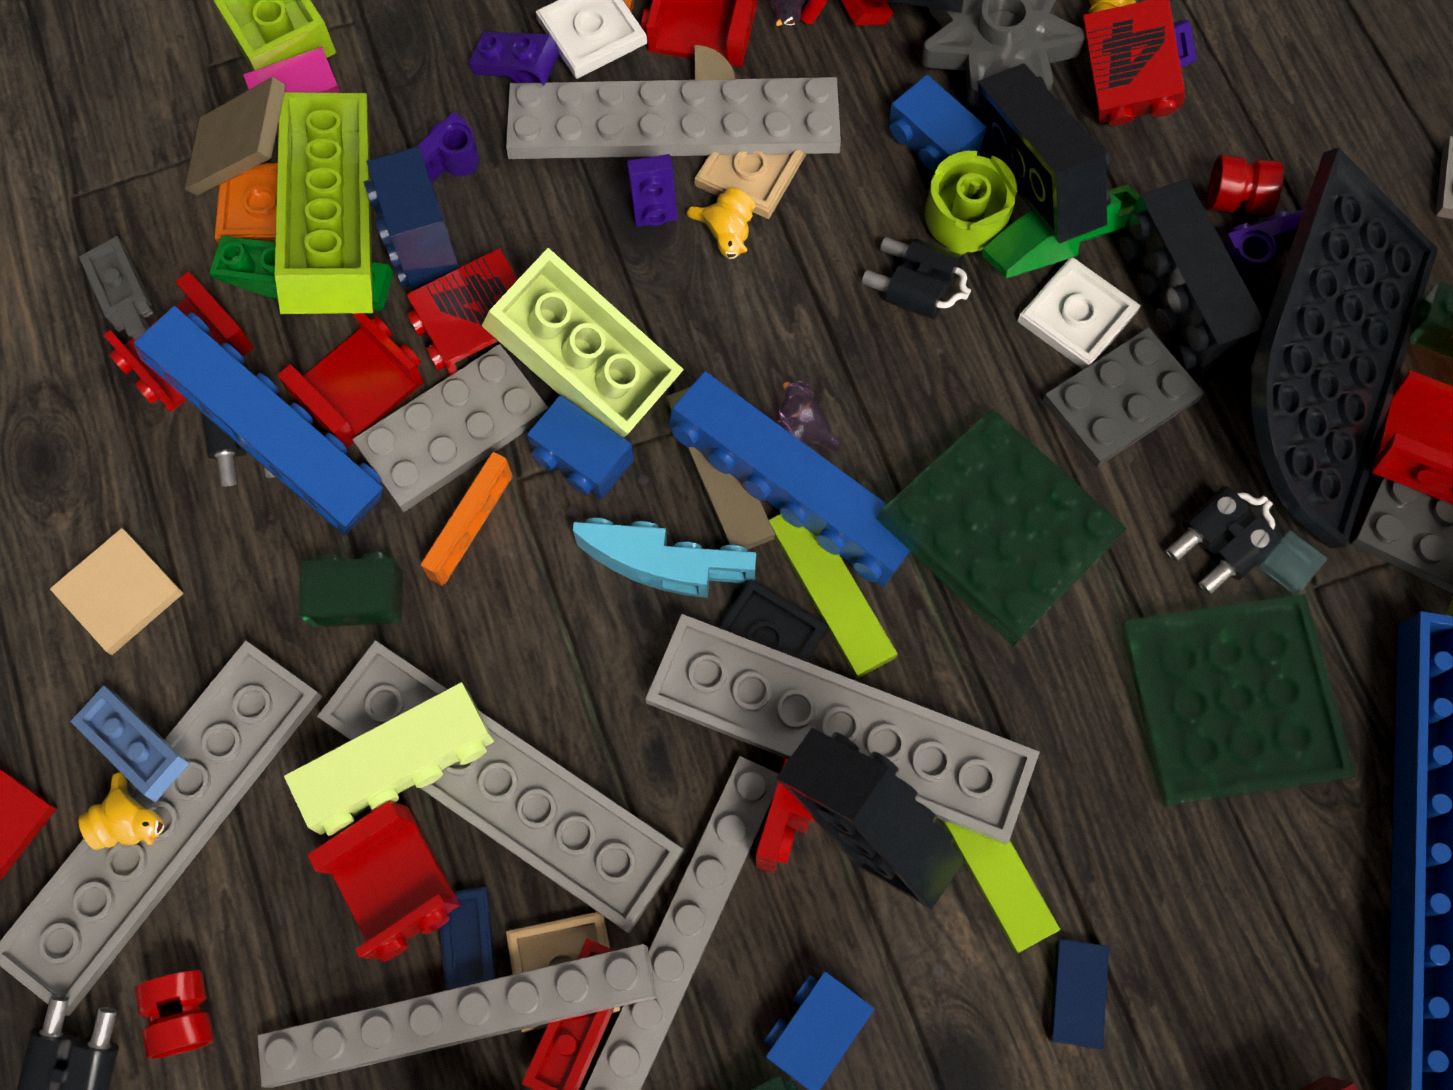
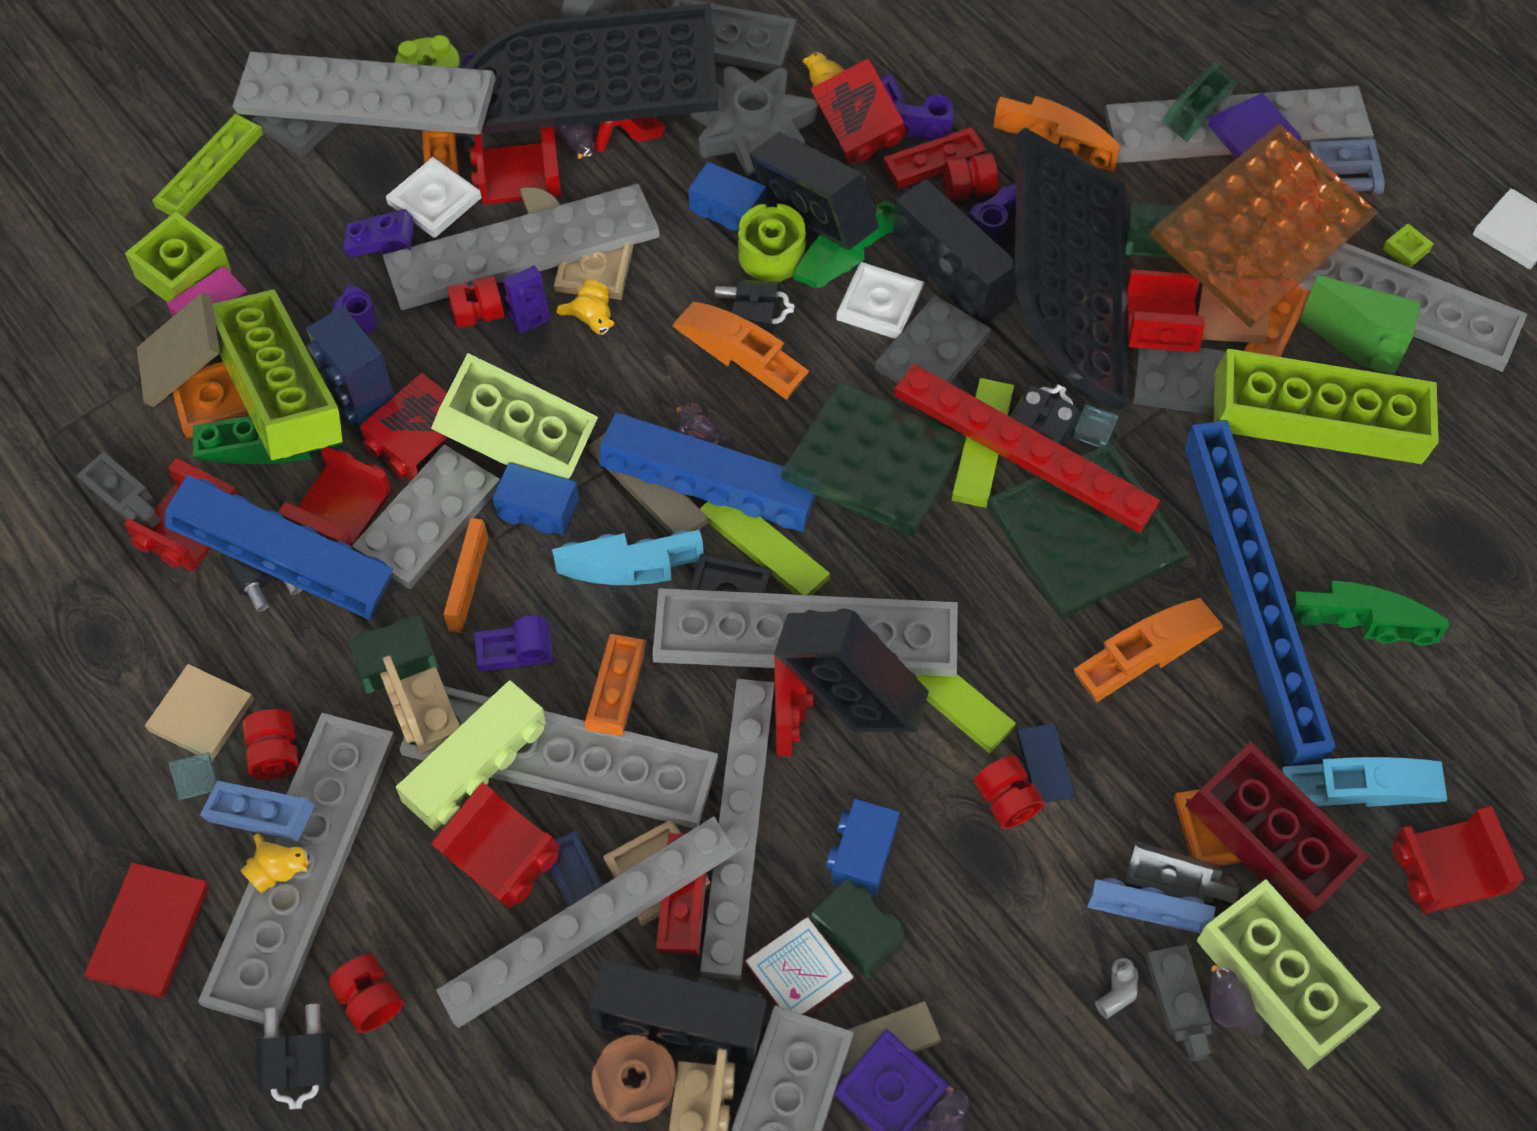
camera: 20 degrees left, 10 degrees down
none -> clear light blue tile [169,752,217,800]
none -> red wheel [242,709,299,780]
none -> tan bracket [380,655,460,754]
none -> red wheel [446,275,505,329]
none -> dark purple plate [474,615,554,672]
none -> orange tile [585,634,646,737]
none -> orange slope [673,301,809,400]
none -> red plate [883,127,986,189]
none -> dark purple plate [894,95,954,141]
none -> red plate [894,364,1160,533]
none -> lime tile [951,378,1014,508]
none -> red wheel [974,755,1045,830]
none -> orange slope [993,96,1120,172]
none -> orange slope [1074,598,1223,703]

